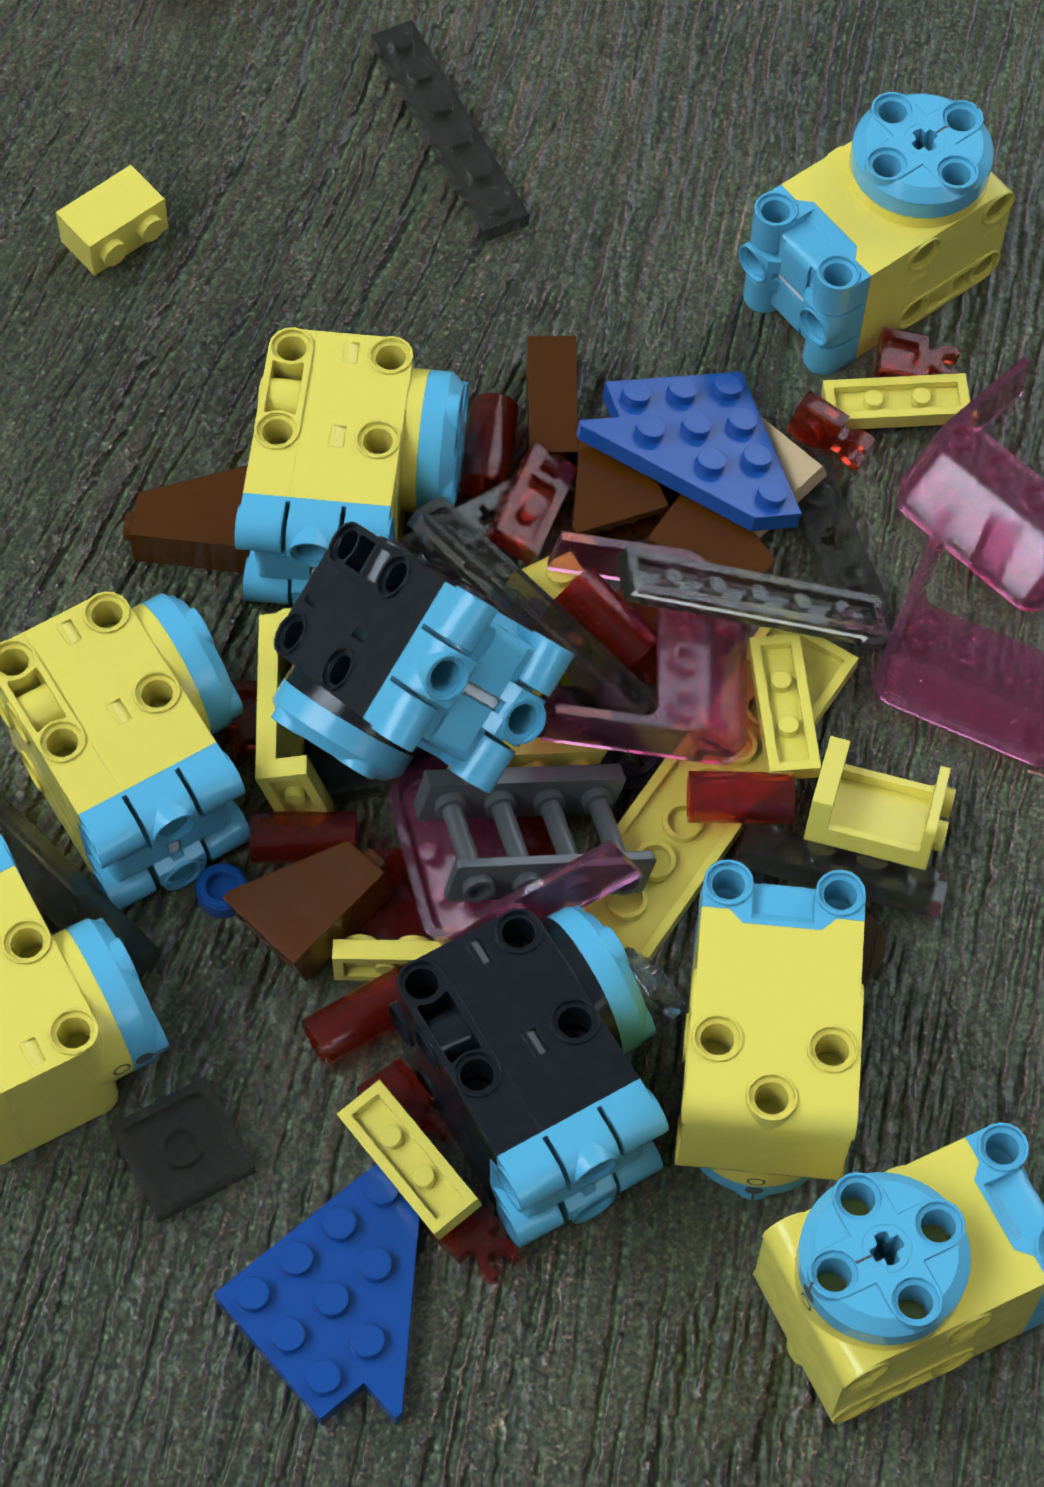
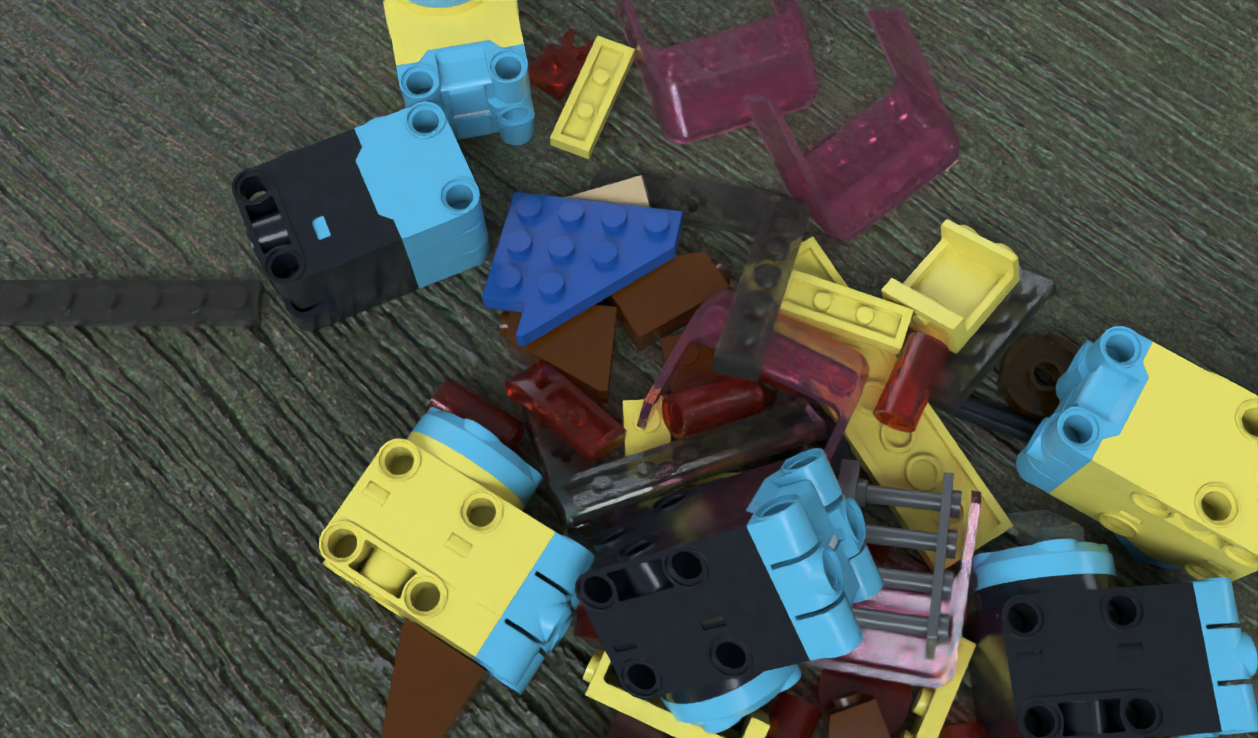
camera: 65 degrees left, 10 degrees up
light yellow brick [56,165,169,276] -> none
reddish brown slope [525,336,579,468] -> none
clear red plate [786,390,876,470] -> none
none -> piece [232,101,491,332]

